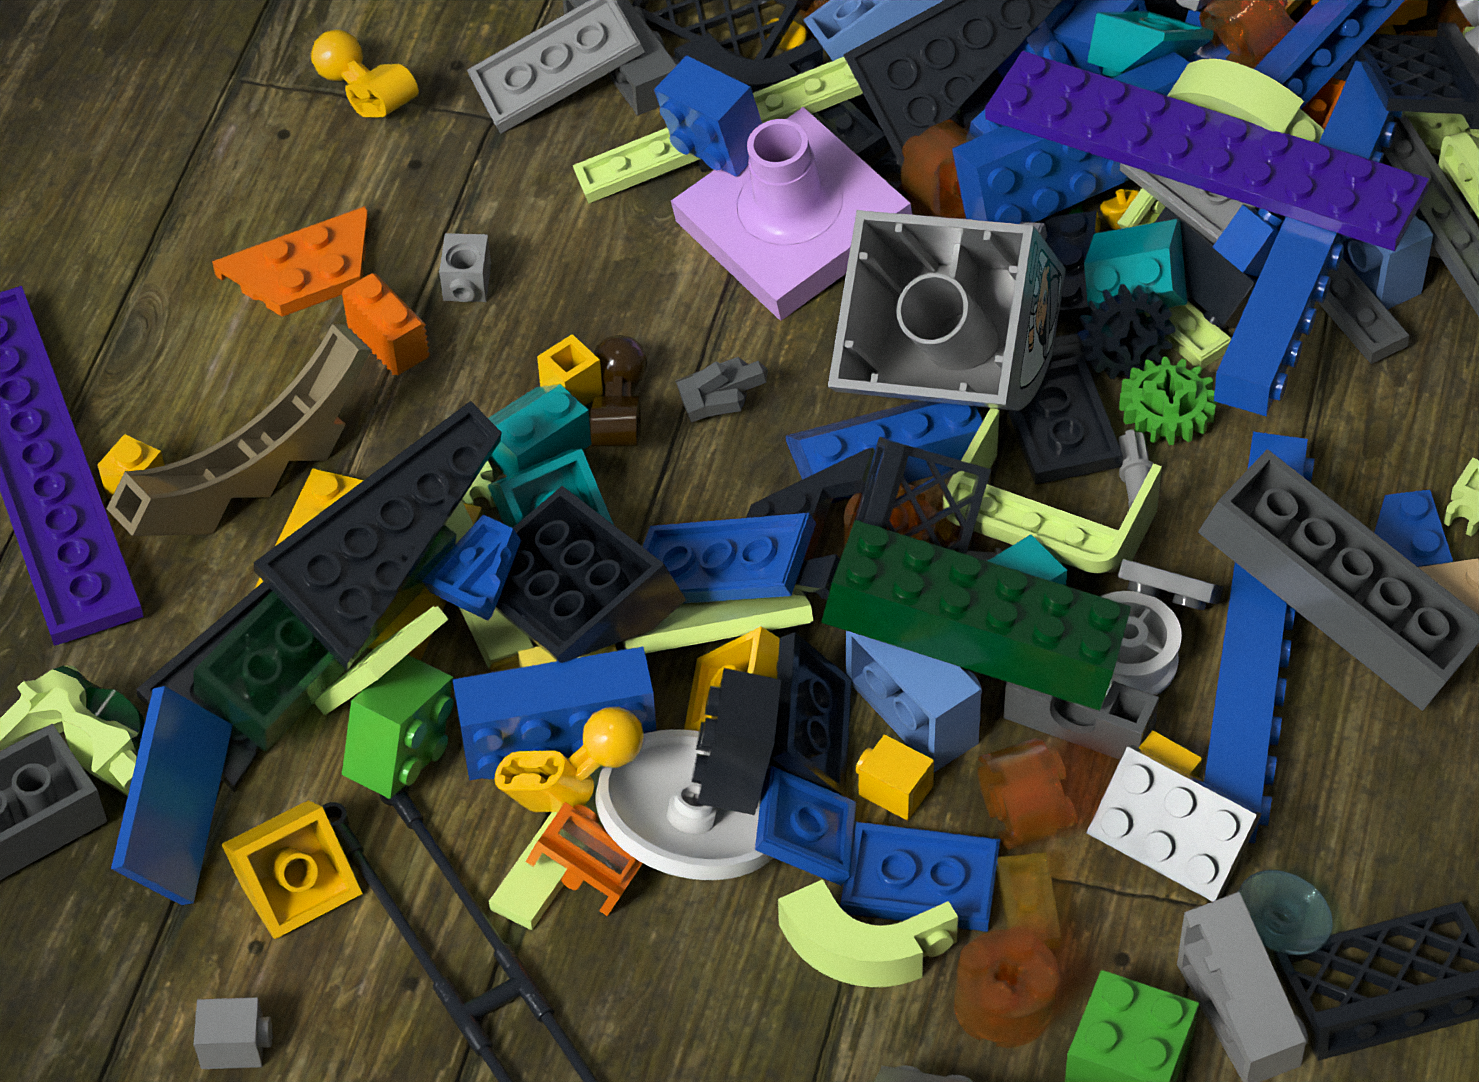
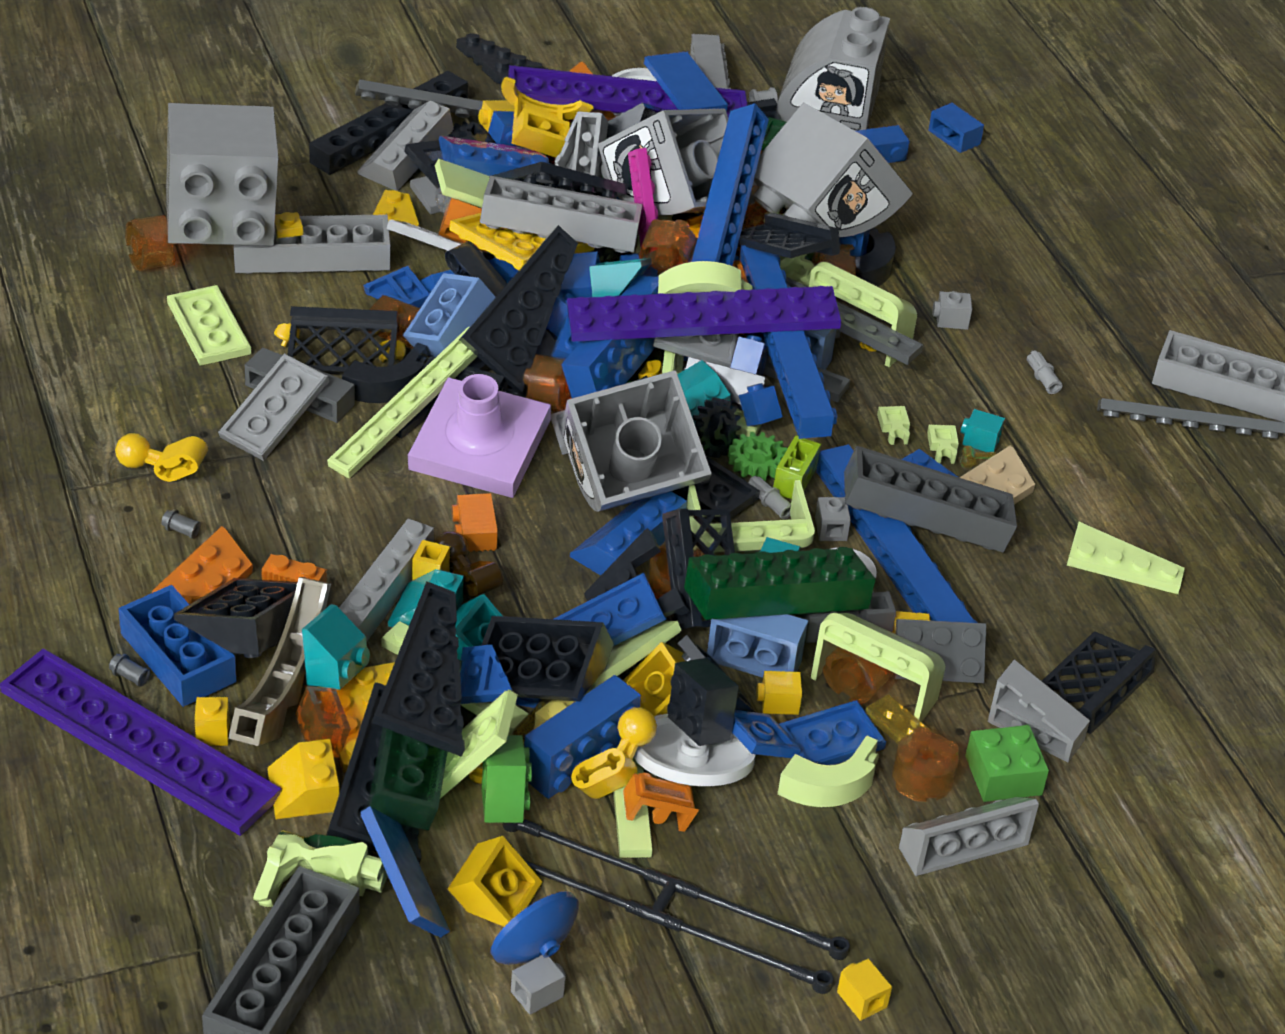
camera: 40 degrees left, 10 degrees down
light grey brick [439,233,491,302] -> none
blue brick [654,55,762,177] -> none
dark grey rock [675,357,768,423] -> none
plate [1118,559,1224,611] -> none
clear light blue dish [1238,870,1333,955] -> none
none -> dark grey pin [109,654,150,687]
none -> blue brick [118,585,236,707]
none -> dark grey pin [161,509,201,539]
none -> black slope [174,578,298,658]
none -> yellow slope [267,739,339,819]
none -> clear orange brick [295,686,351,758]
none -> teal slope [302,604,370,690]
none -> light grey brick [339,519,434,642]
none -> orange brick [452,493,497,552]
none -> blue dish [491,891,579,965]
none -> blue brick [738,383,783,426]
none -> lime brick [773,435,821,499]
none -> yellowish green windscreen [811,613,945,729]
none -> light grey brick [815,497,850,541]
none -> yellowish green plate [877,406,910,445]

